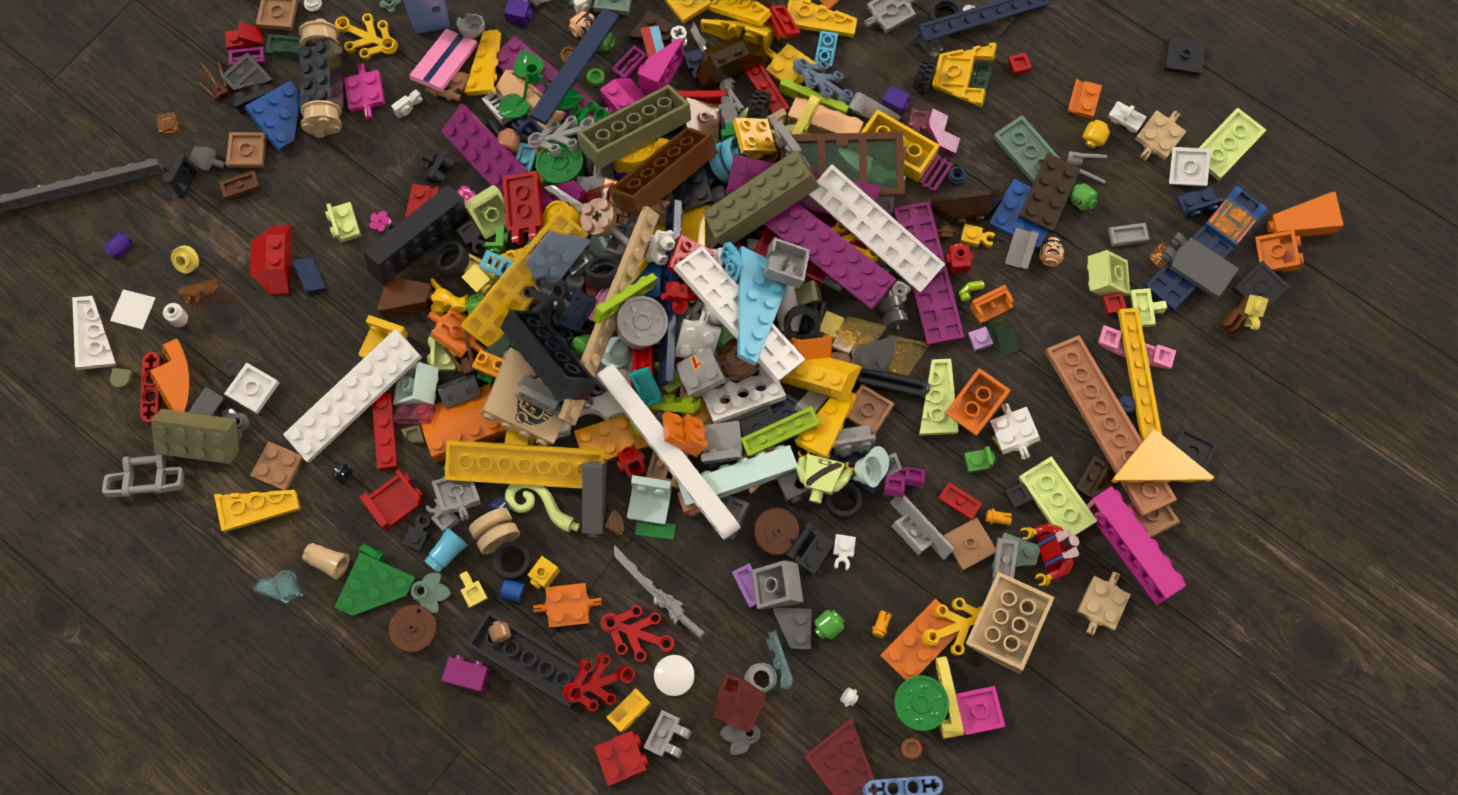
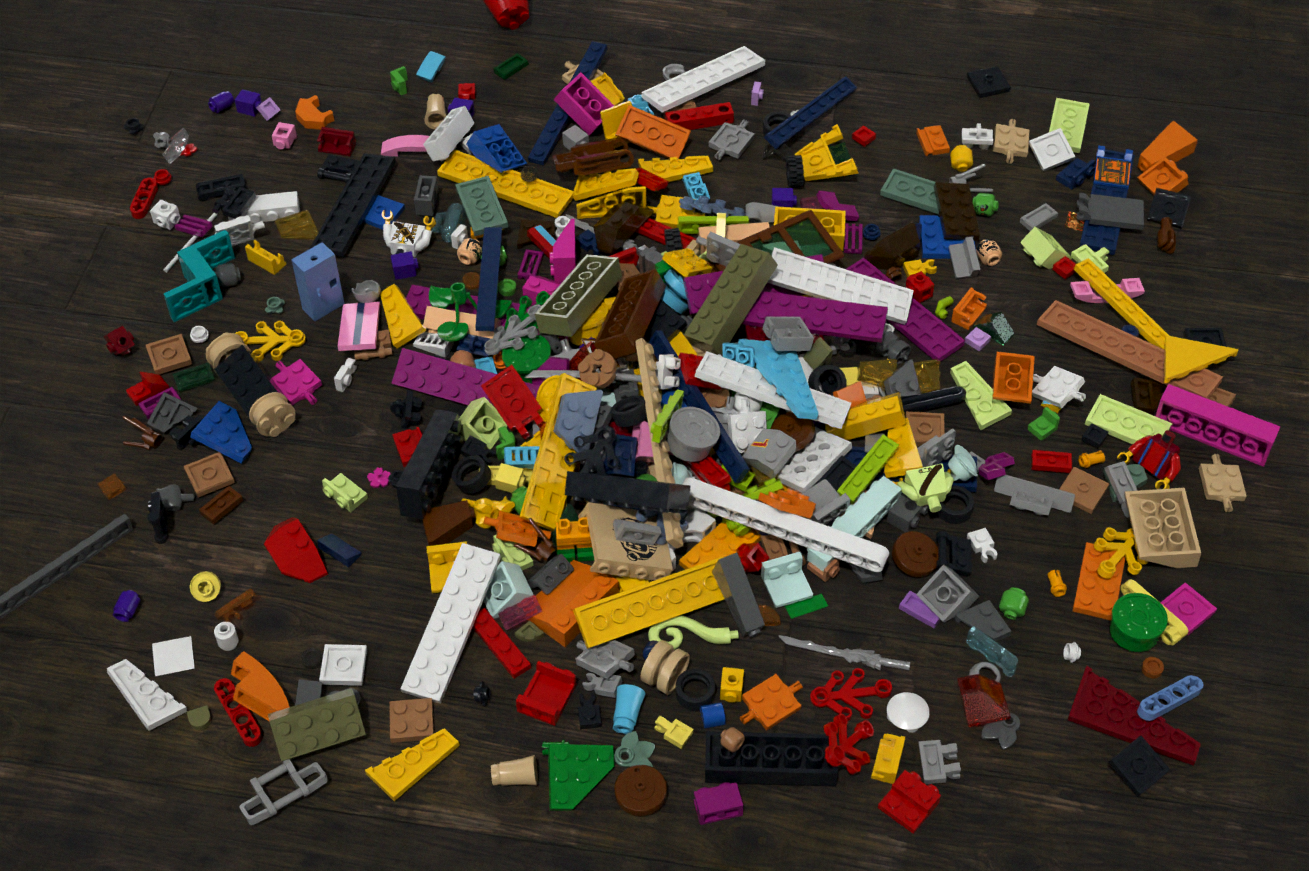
camera: 30 degrees left, 20 degrees down
clear light blue slope [252,570,303,603] -> none
teal plate [630,367,663,406] -> none
red hips [661,281,698,314] -> none
light yellow plate [1244,295,1269,330] -> none

